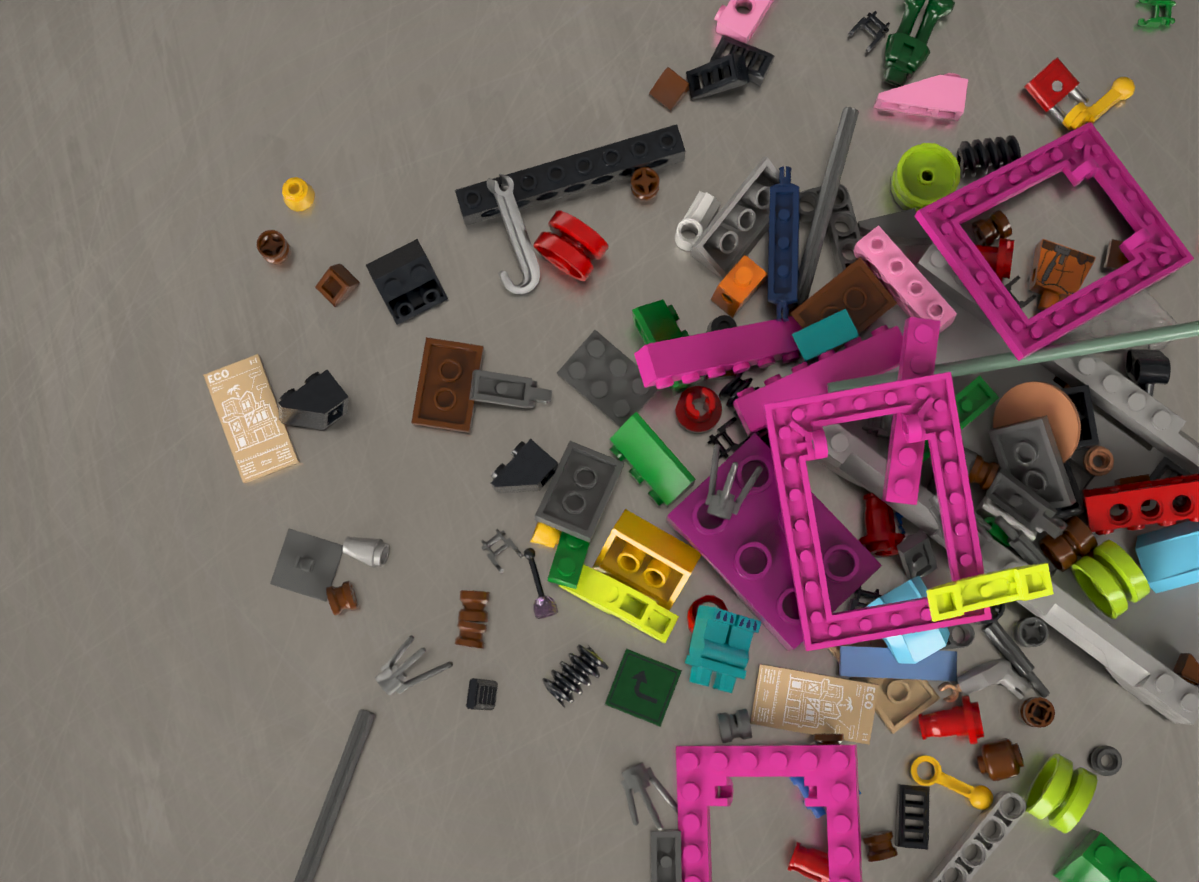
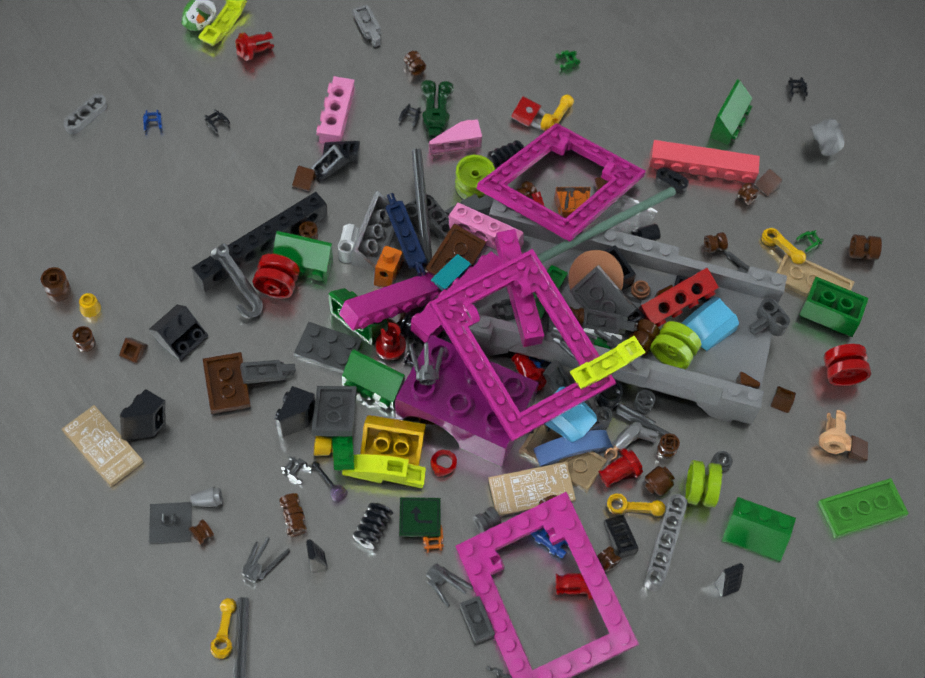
camera: 30 degrees left, 20 degrees down
teal hips [685,605,761,693] -> none
none -> reddish brown wheel [40,267,71,302]
none -> yellow piece [210,598,237,659]
none -> green slope [273,231,333,281]
none -> orange piece [423,525,444,553]

